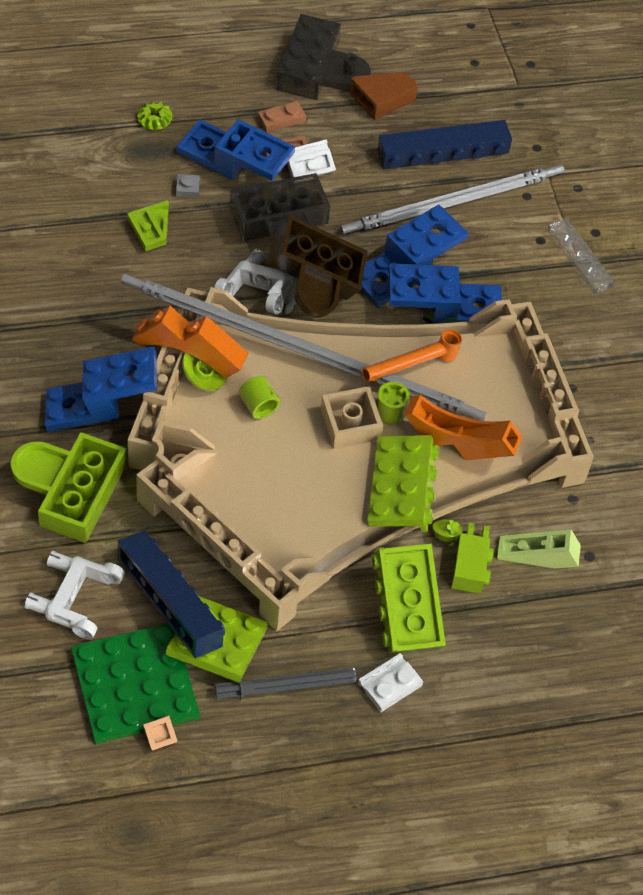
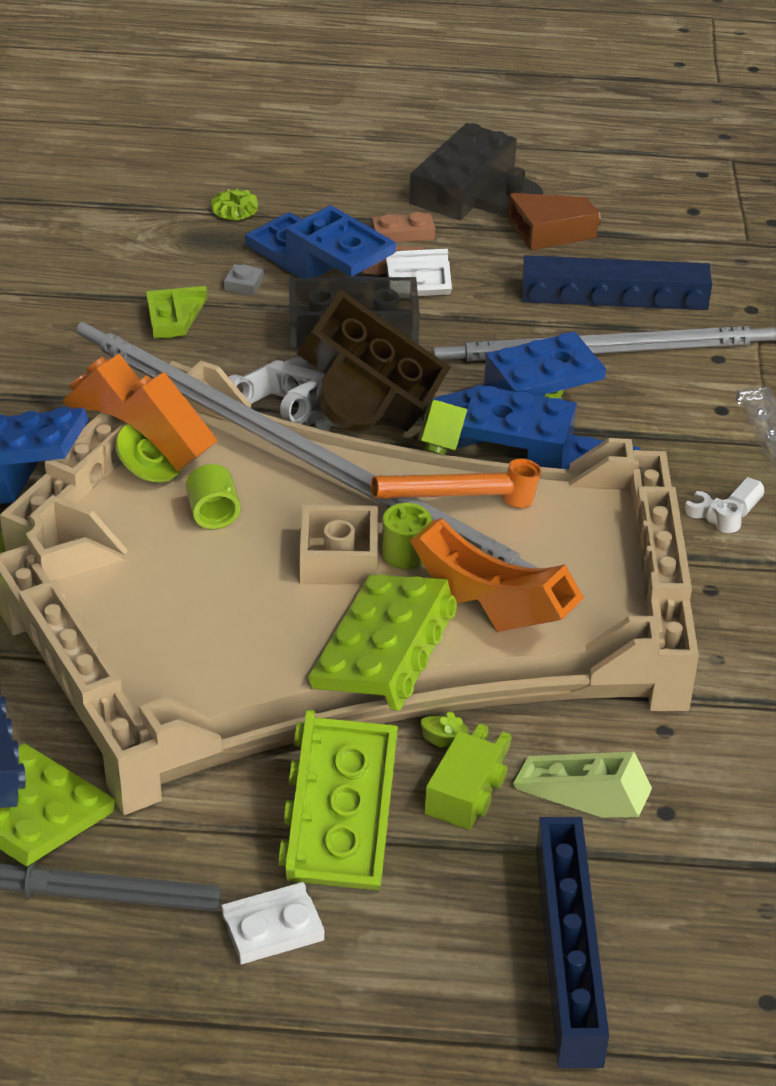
camera: 20 degrees right, 15 degrees down
none -> lime hinge [417,399,467,455]
none -> dark blue brick [536,817,609,1068]
none -> white bar [685,477,764,533]

